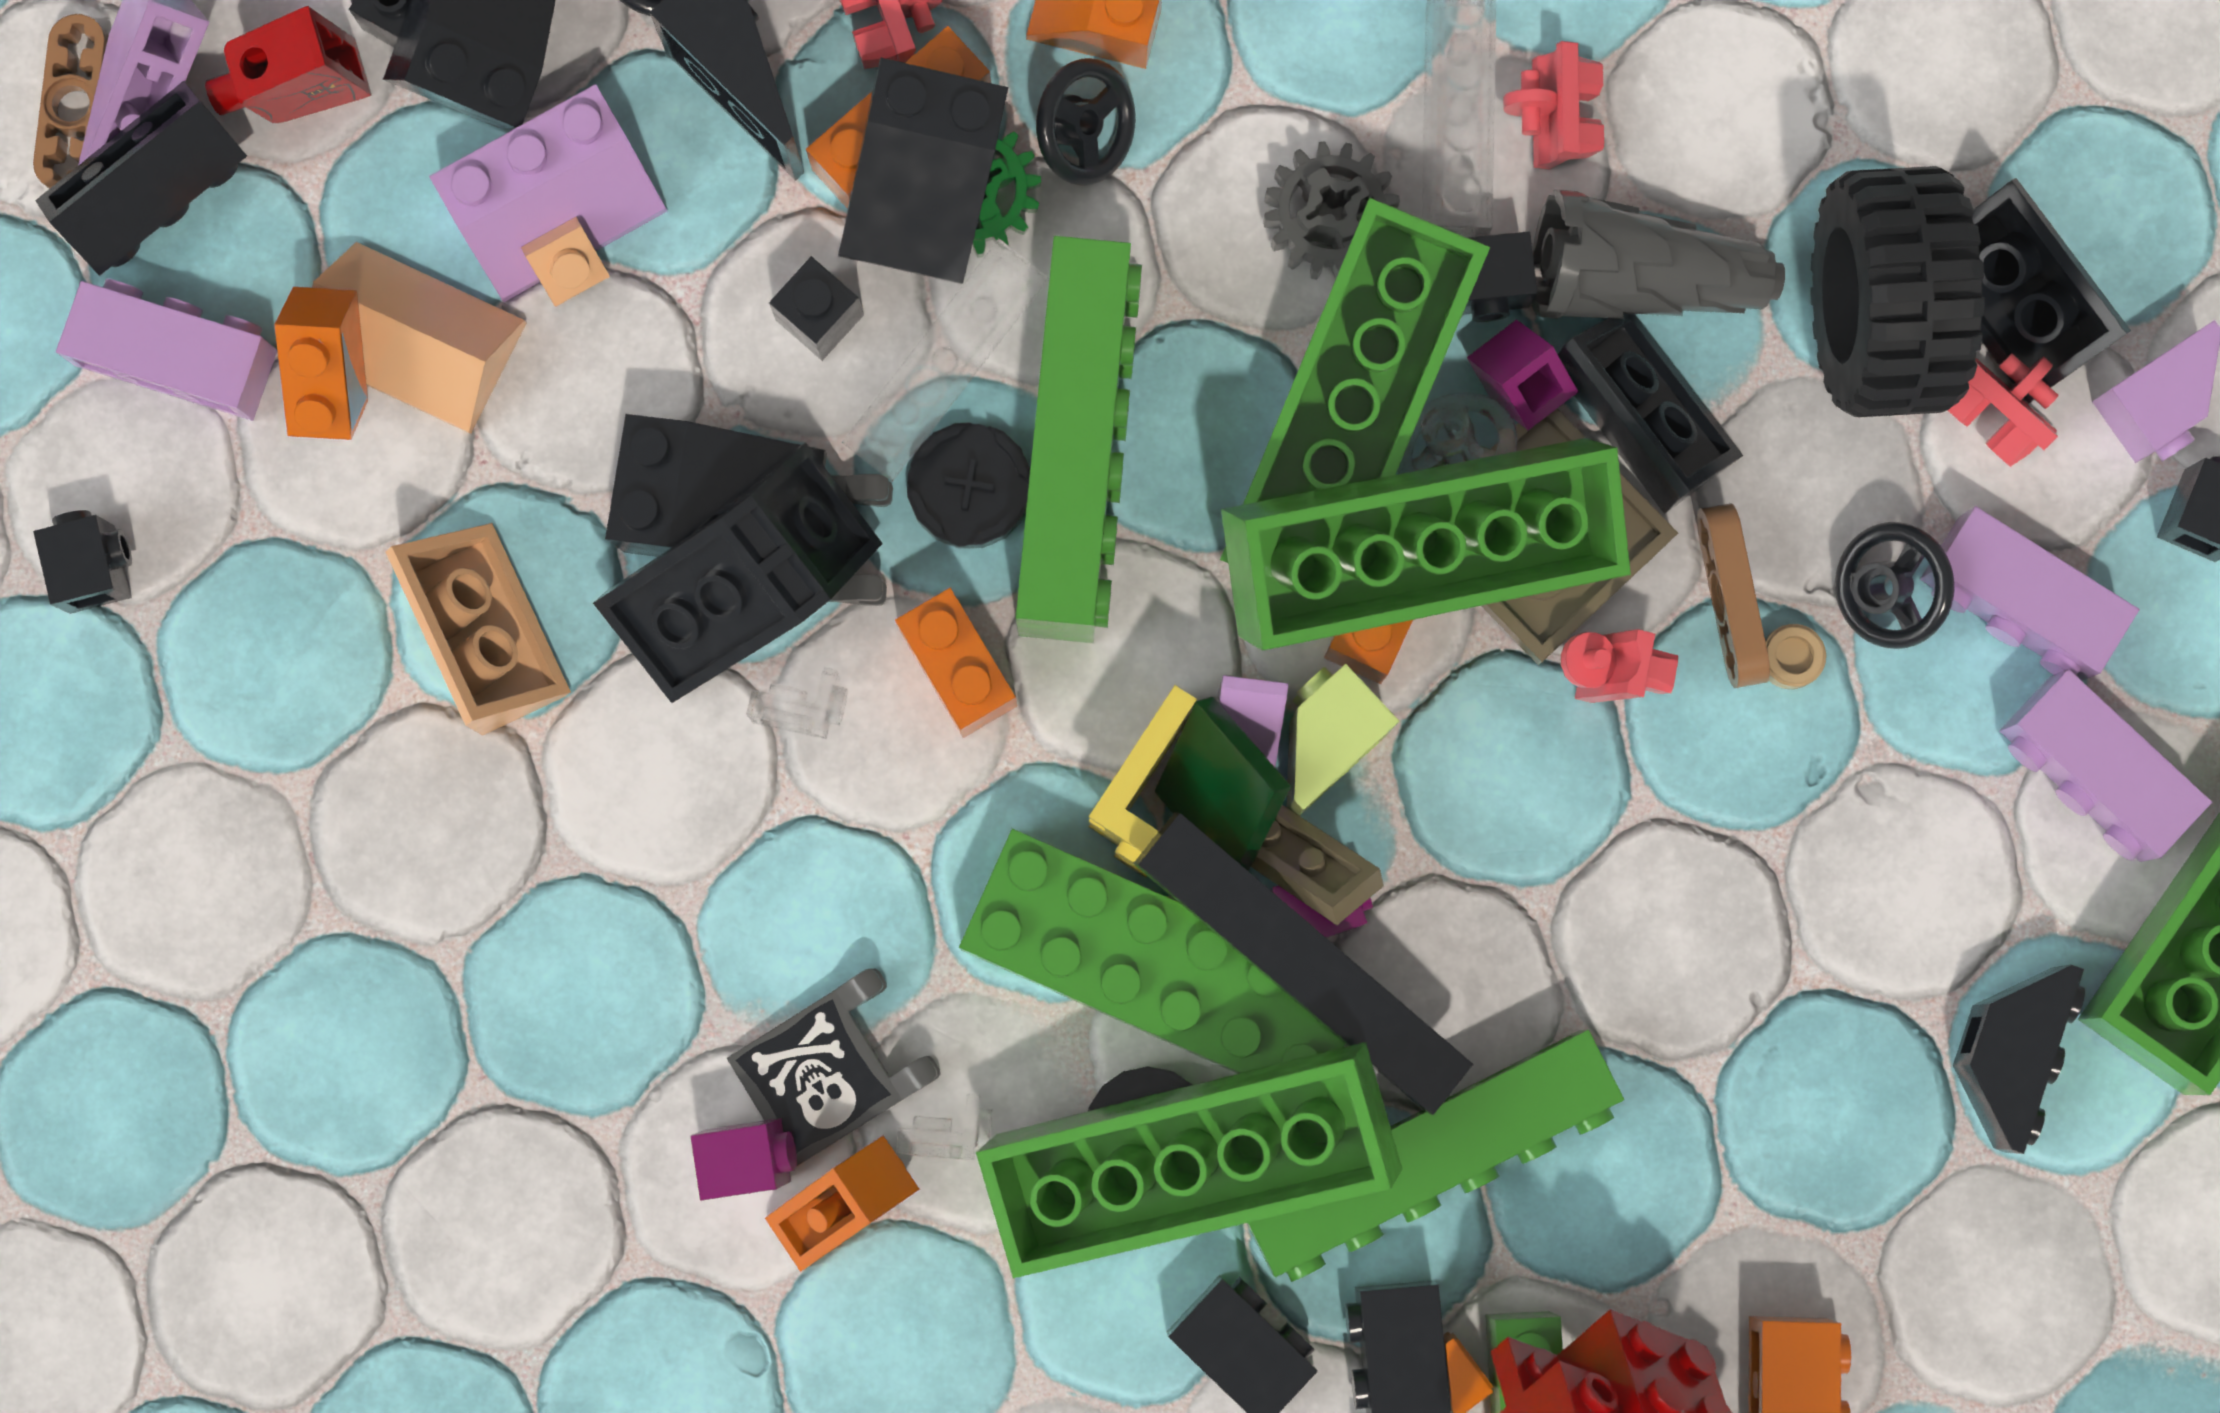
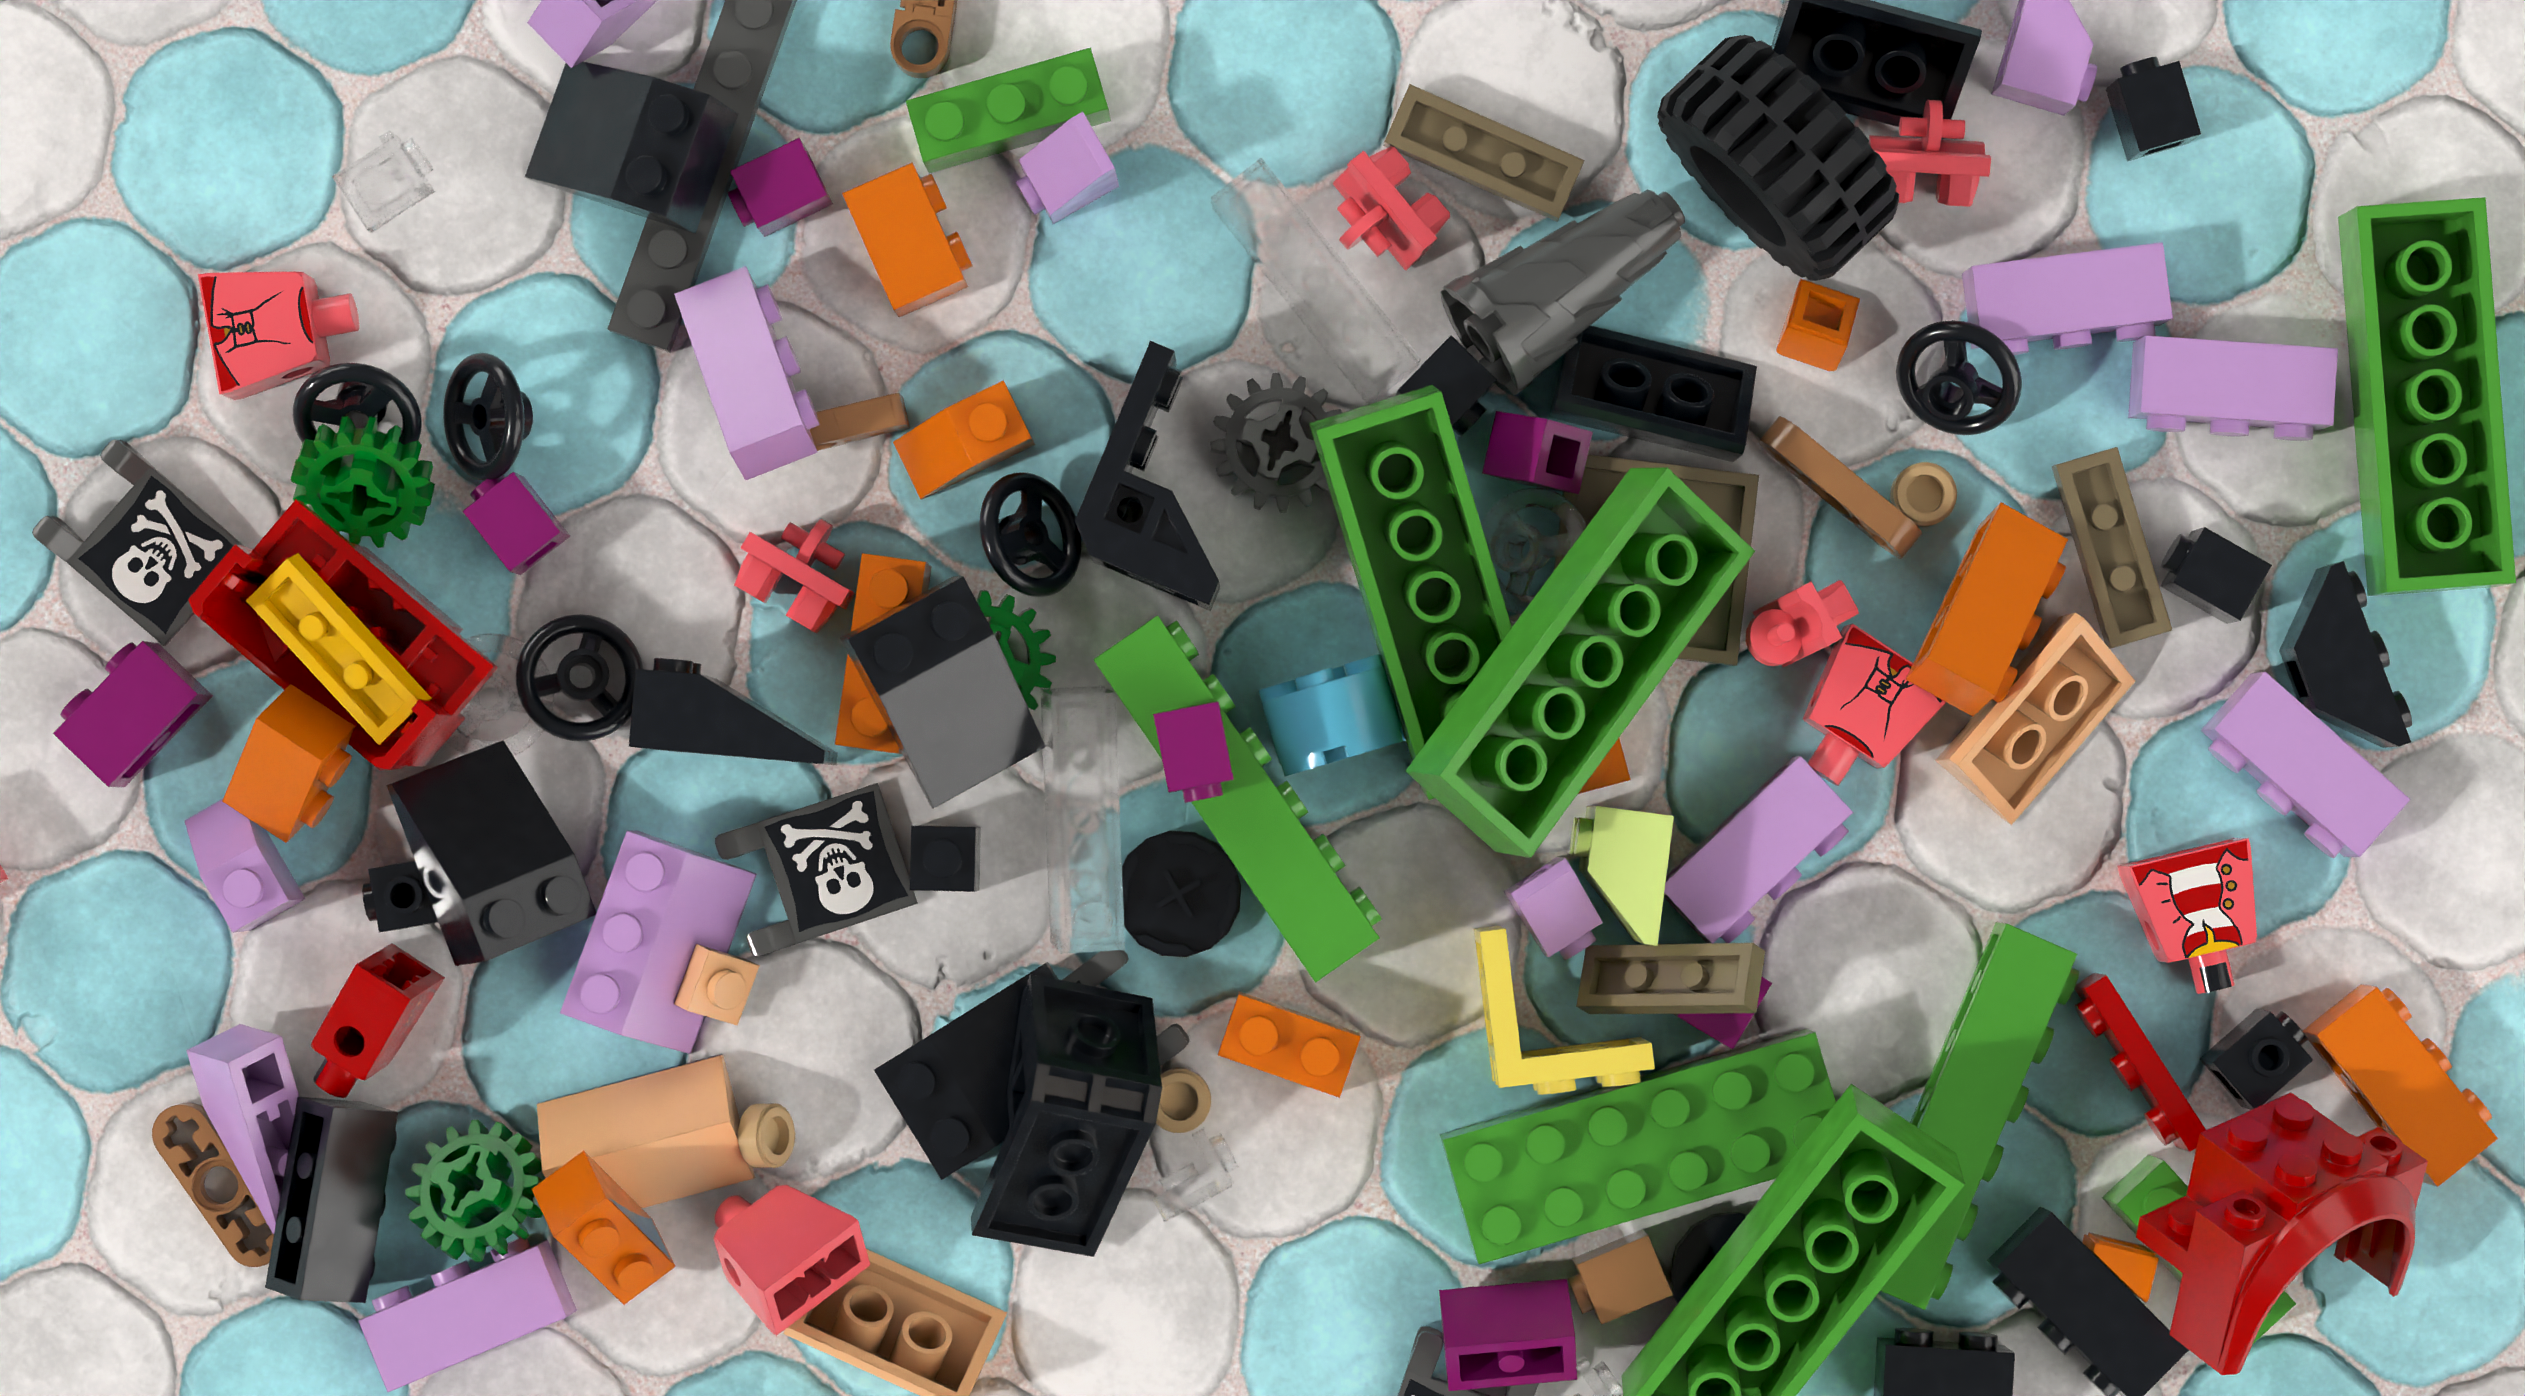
camera: 35 degrees left, 5 degrees up
black tile [1133,812,1474,1115] -> none
dark green tile [1154,696,1291,871] -> none
none -> green gear [405,1120,543,1262]
none -> coral torso [713,1185,870,1336]
none -> flag [715,783,918,956]
none -> tan tile [738,1103,795,1168]
none -> black bracket [1075,341,1220,611]
none -> magenta brick [1153,702,1234,803]
none -> tan tile [1156,1068,1211,1133]
none -> medium azure brick [1258,654,1405,776]
none -> dark tan plate [1383,84,1585,222]
none -> magenta brick [1439,1279,1577,1391]
none -> medium nougat brick [1567,1229,1673,1325]
none -> lavender brick [1664,756,1853,943]
none -> orange slope [1776,278,1860,371]
none -> coral torso [1803,623,1946,786]
none -> orange brick [1906,502,2068,717]
none -> light nougat slope [1935,612,2135,825]
none -> dark tan plate [2052,447,2172,649]
none -> red plate [2074,973,2206,1152]
none -> torso [2117,838,2257,994]
none -> black brick [2161,527,2272,624]
none -> black brick [2200,1009,2313,1110]
none -> lavender brick [2201,671,2411,858]

